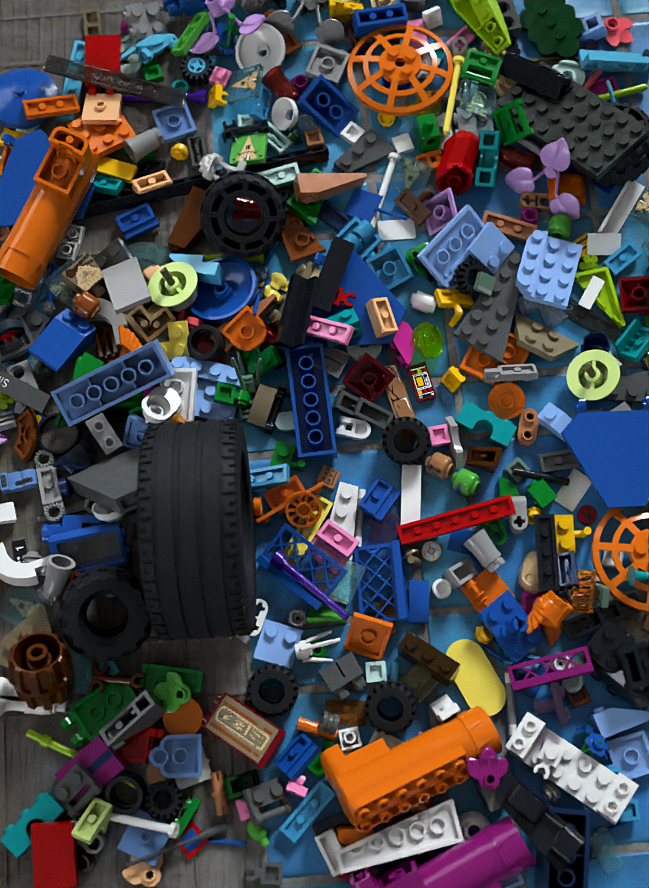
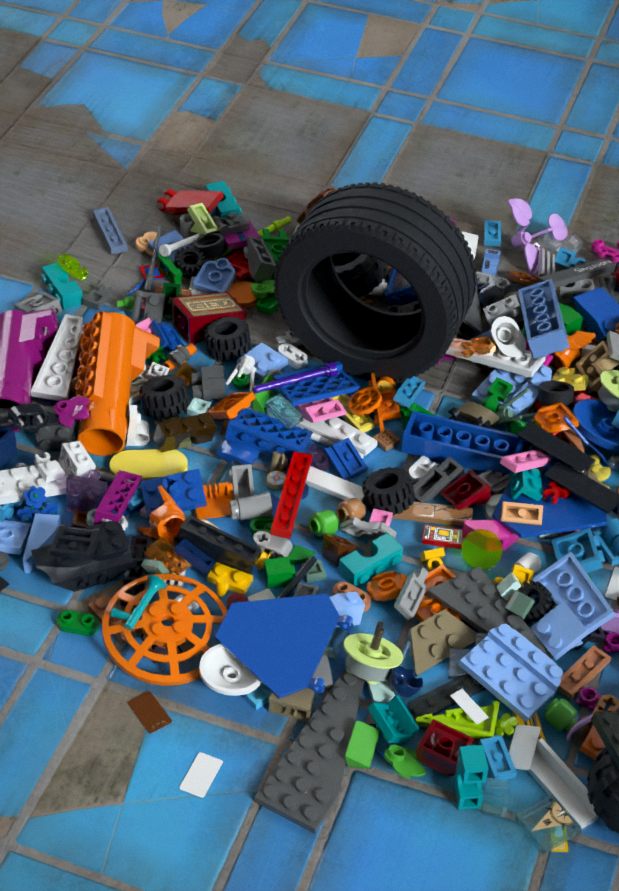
camera: 115 degrees right, 30 degrees down
none -> light aqua tile [496,572,521,600]

